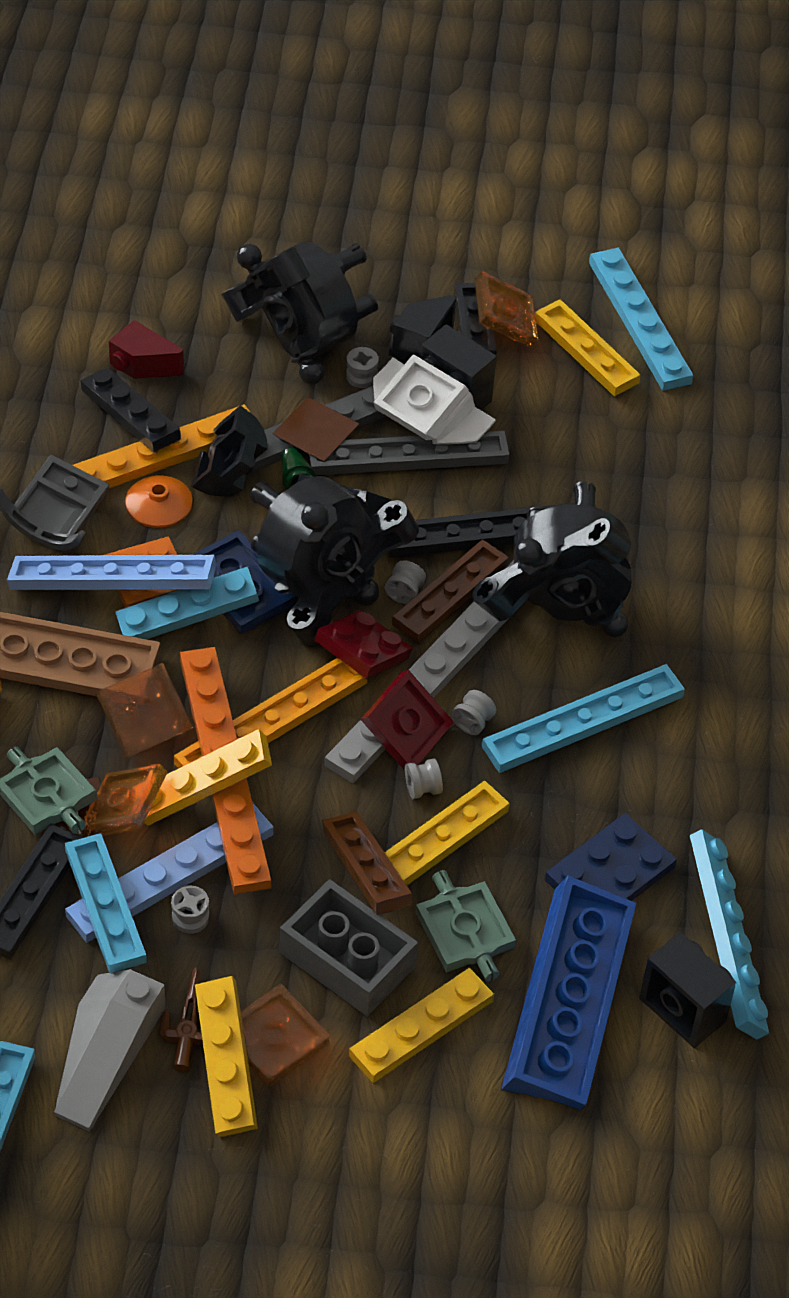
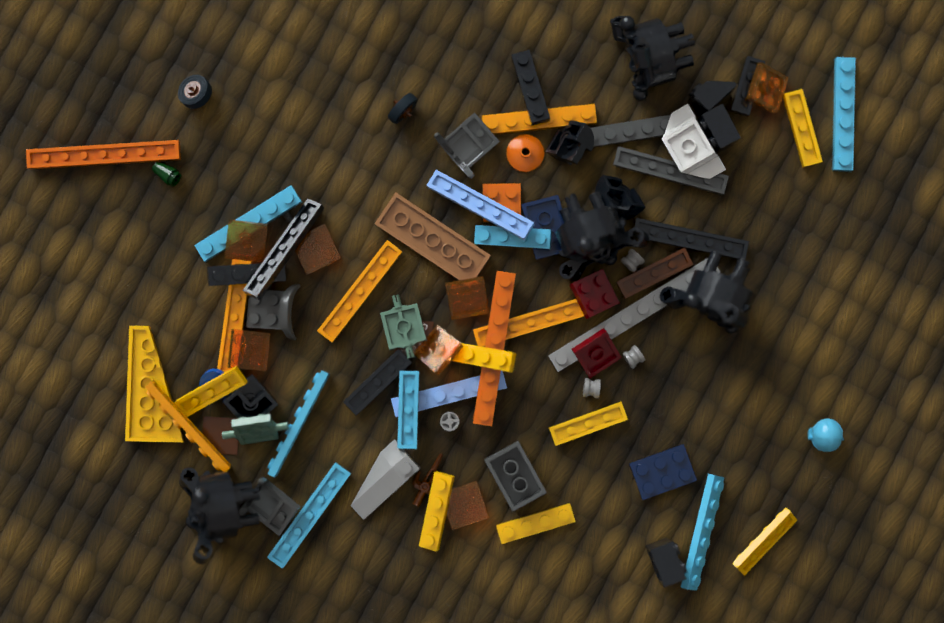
camera: 25 degrees right, 35 degrees up
dark red slope [109,320,184,379] -> none
reddish brown sticker [272,397,359,461] -> none
dark green cone [281,448,315,490] -> none
reddish brown plate [322,811,412,915] -> none
light grey wheel [346,347,379,388] -> none
sand green plate [415,870,516,982] -> none
medium azure plate [482,664,685,773] -> none
blue arch [501,875,636,1110] -> none

